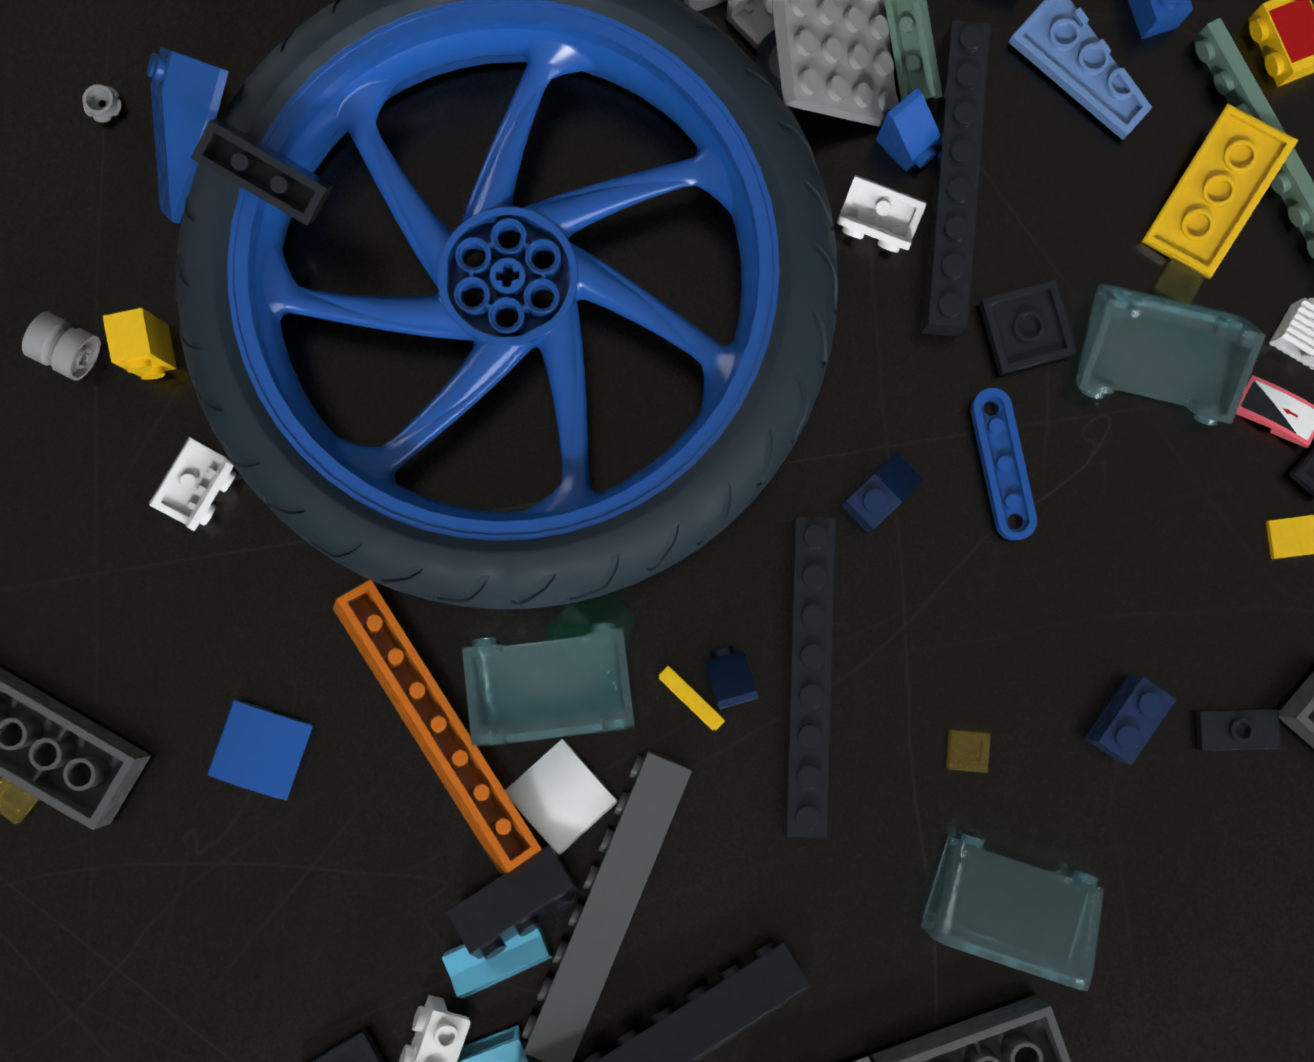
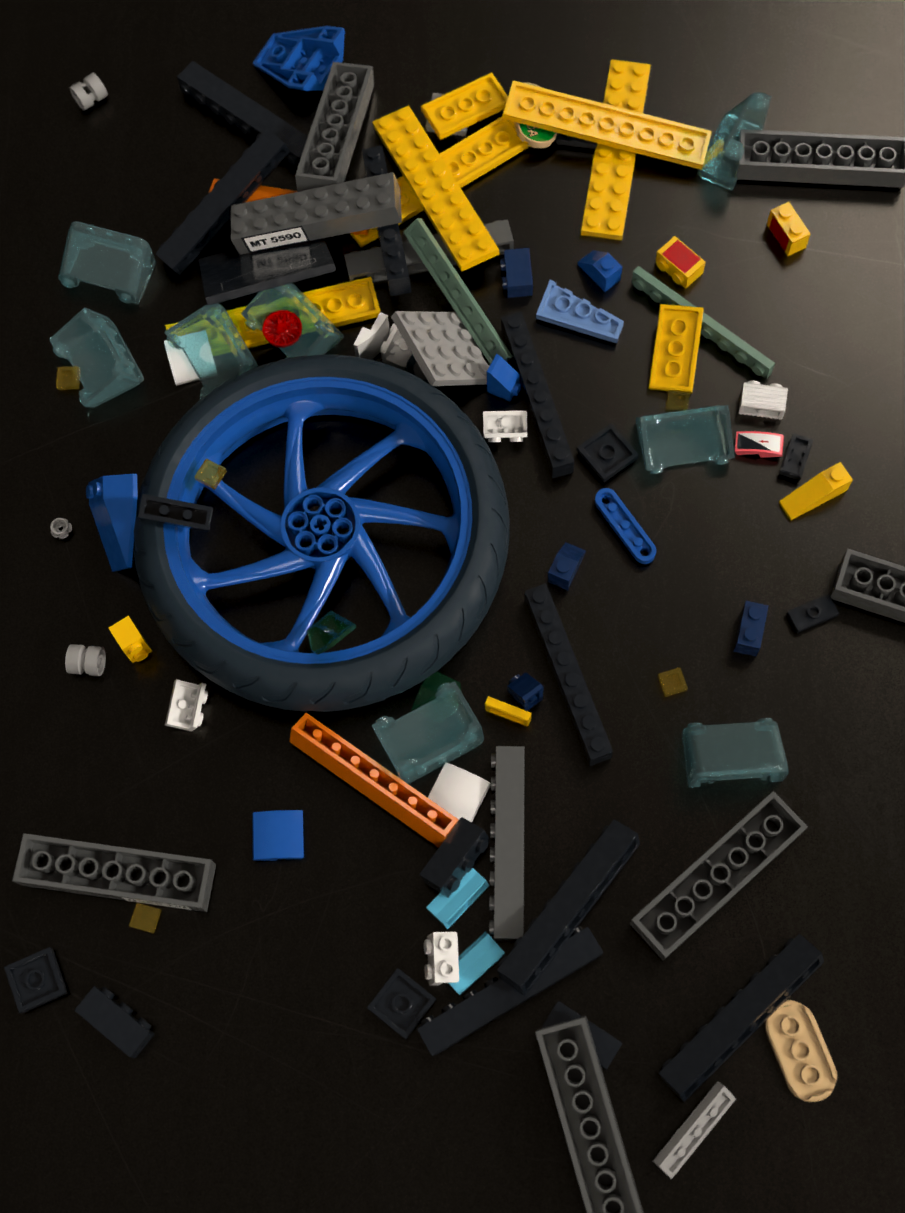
camera: 15 degrees left, 15 degrees down
none -> clear yellow tile [194,459,227,490]
none -> clear green slope [307,611,357,655]

